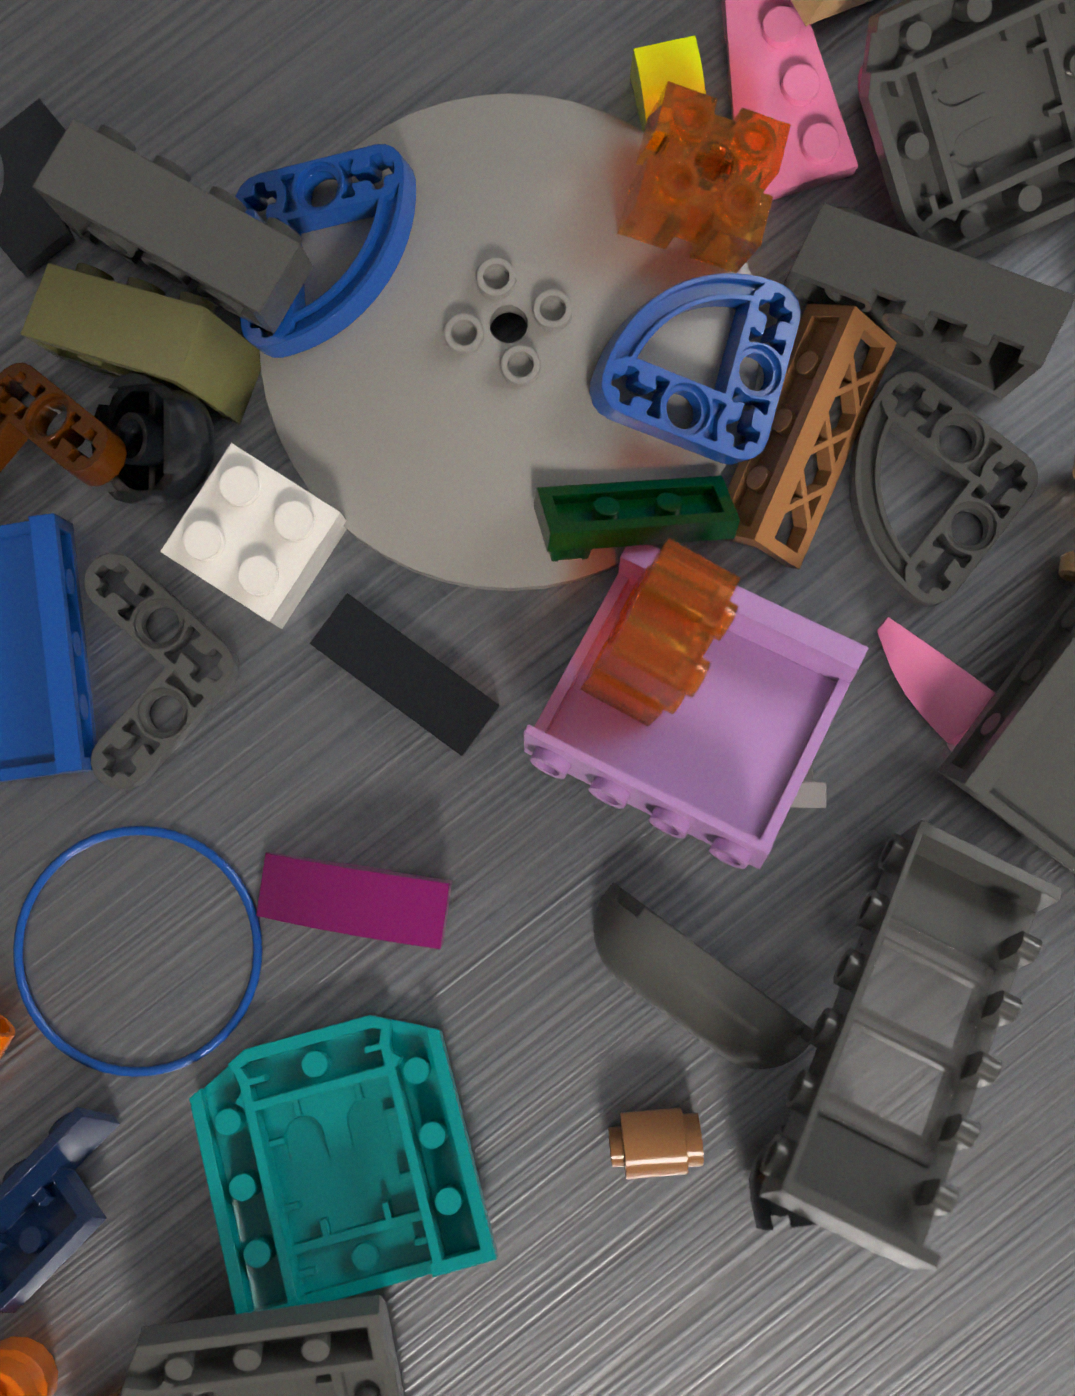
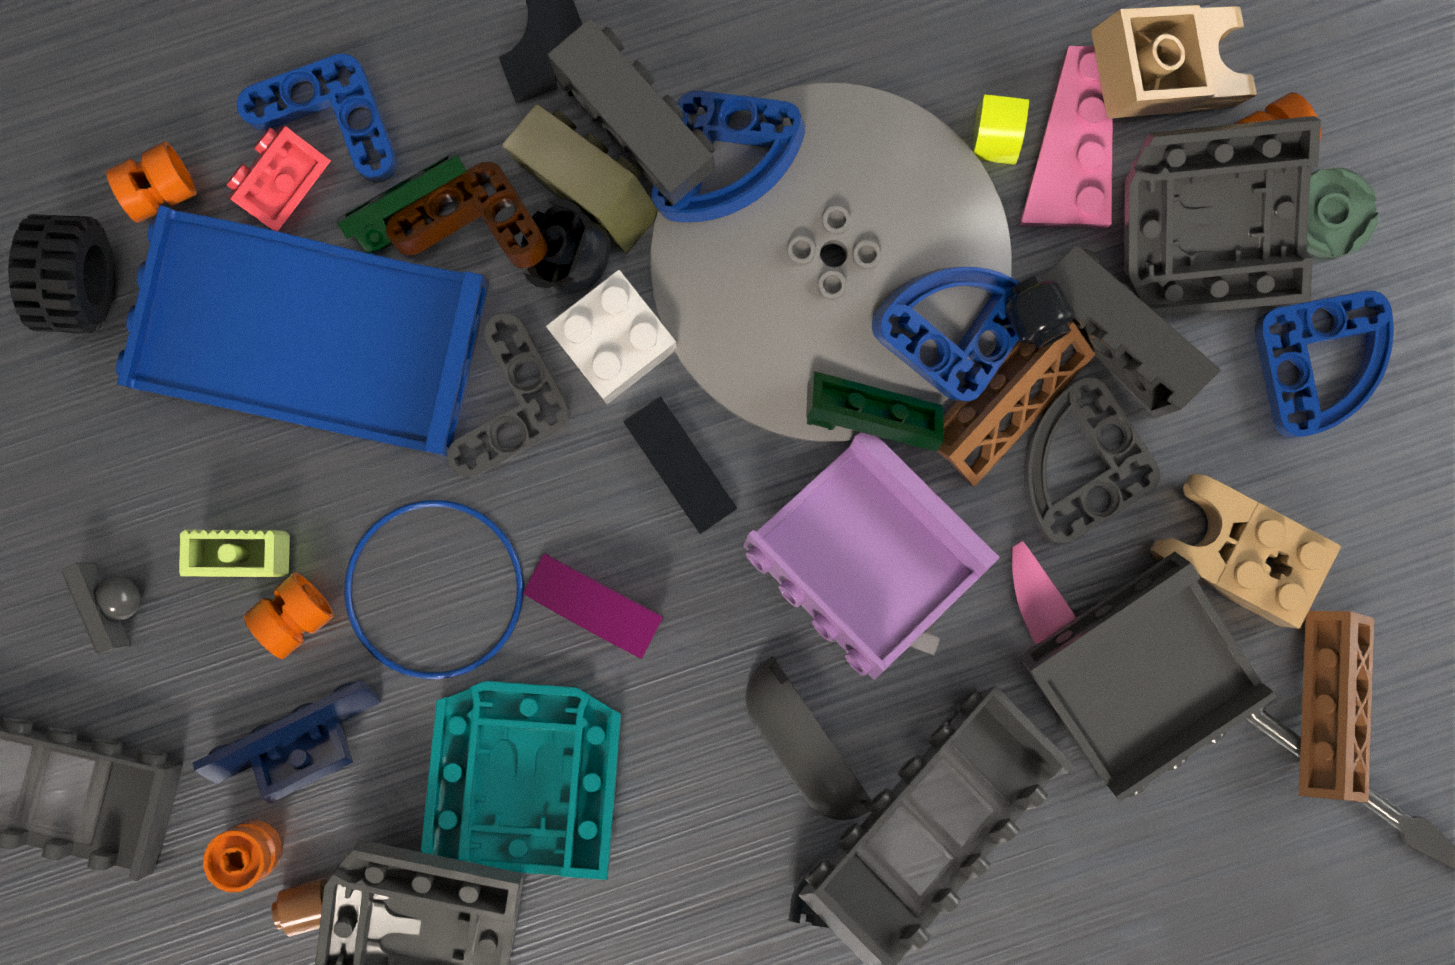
camera: 15 degrees right, 0 degrees up
clear orange brick [580,539,741,726] -> none
medium nougat brick [608,1107,704,1180] -> none
clear orange brick [617,81,791,273] -> none
none -> black head [1004,276,1075,349]

